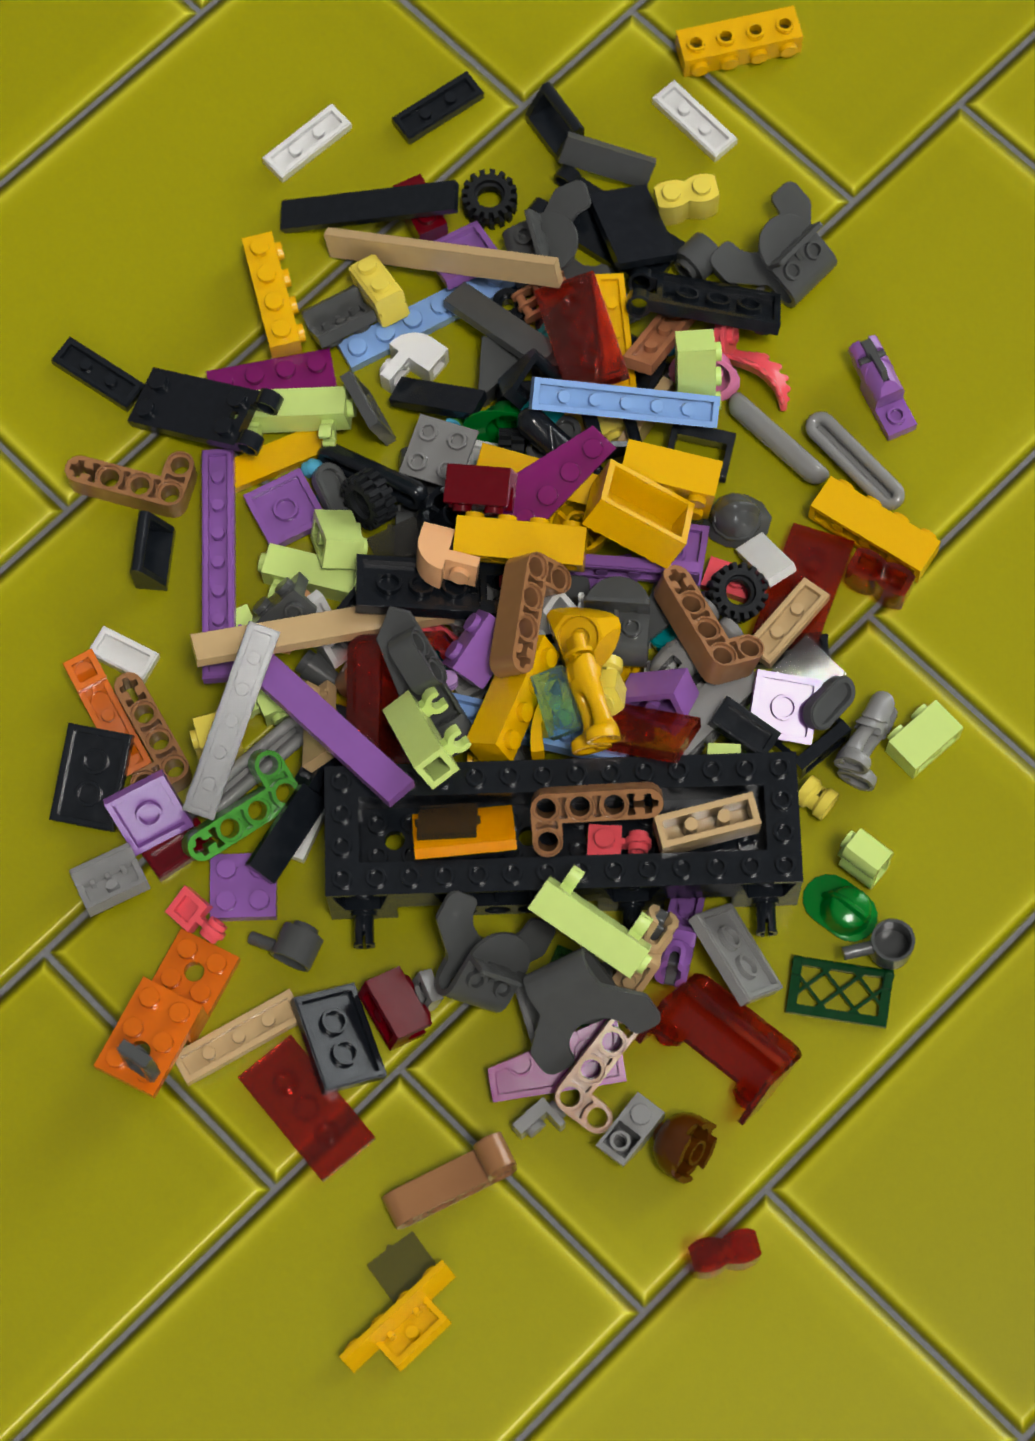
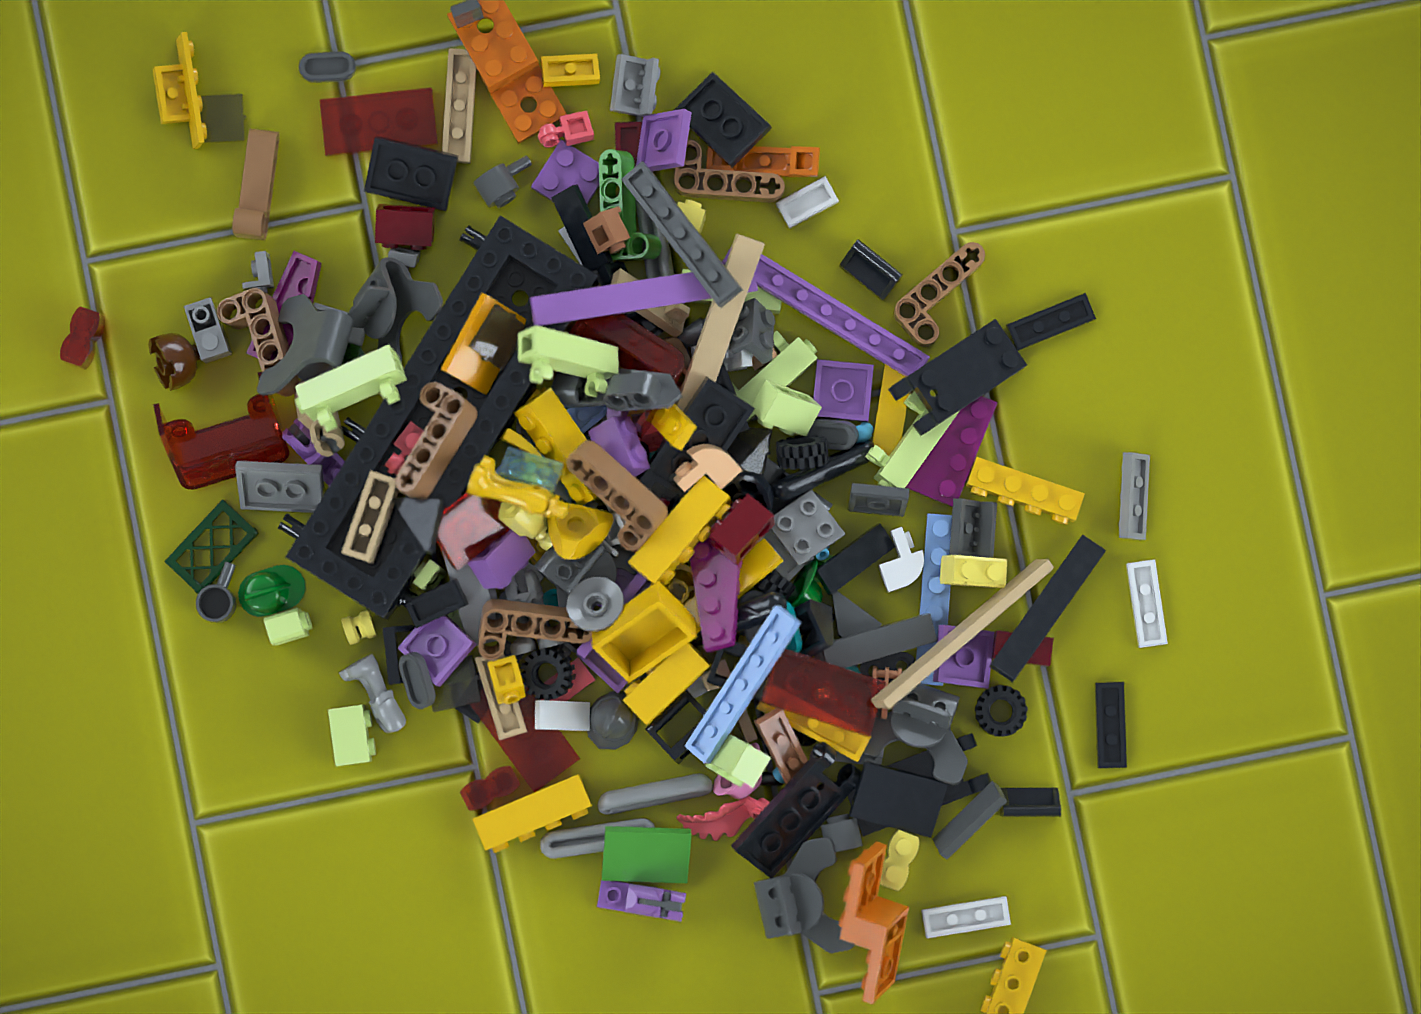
camera: 120 degrees right, 15 degrees up
none -> dark grey tile [299,52,356,83]
none -> tile [393,498,445,554]
none -> yellow bracket [487,655,525,704]
none -> yellow plate [540,54,600,87]
none -> light grey dish [567,577,624,631]
none -> nougat brick [583,206,630,254]
none -> bright green tile [601,826,692,883]
none -> yellow plate [651,403,697,450]
none -> orange bracket [839,841,909,1004]
none -> light grey plate [1119,452,1150,540]

